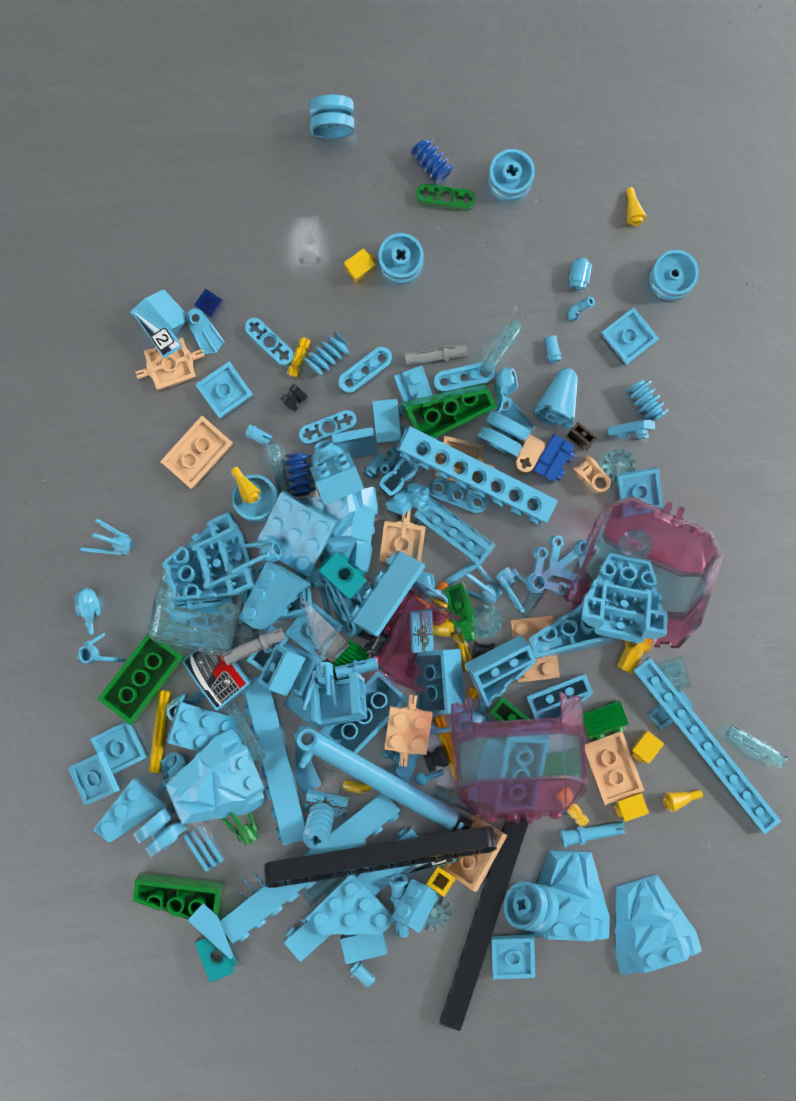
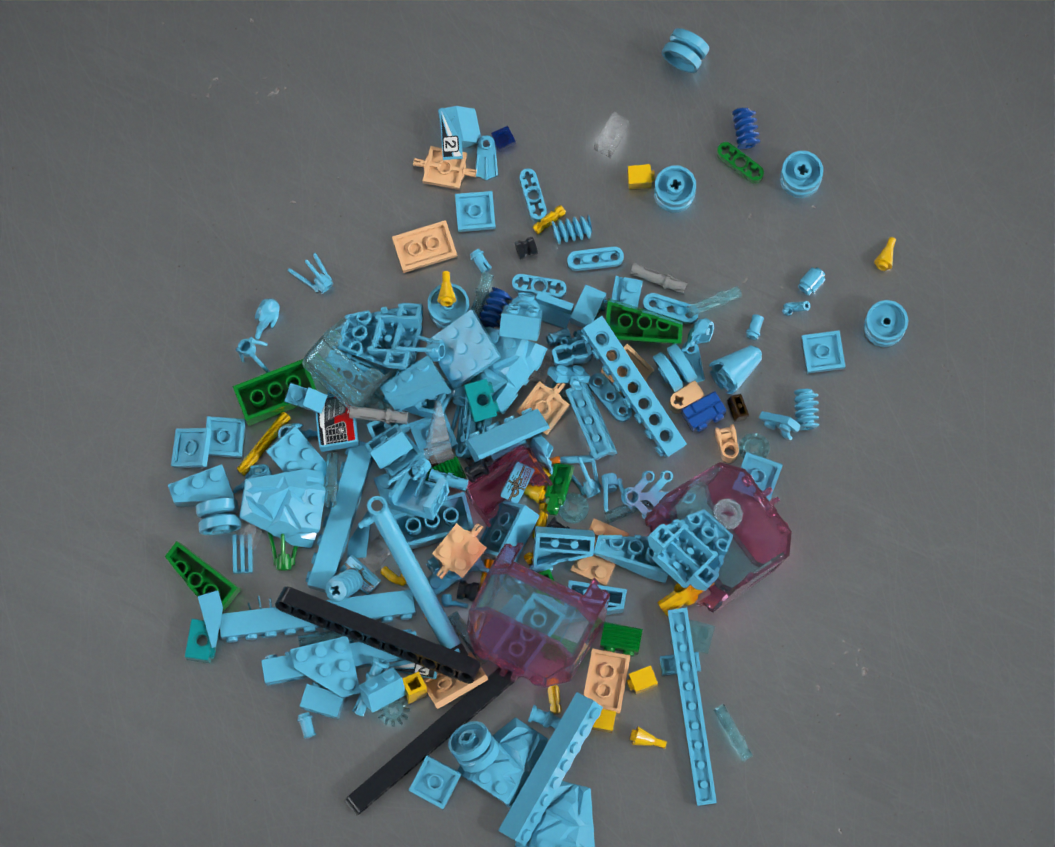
camera: 35 degrees right, 10 degrees down
none -> medium azure slope [284,383,327,414]
none -> medium azure brick [498,692,603,846]

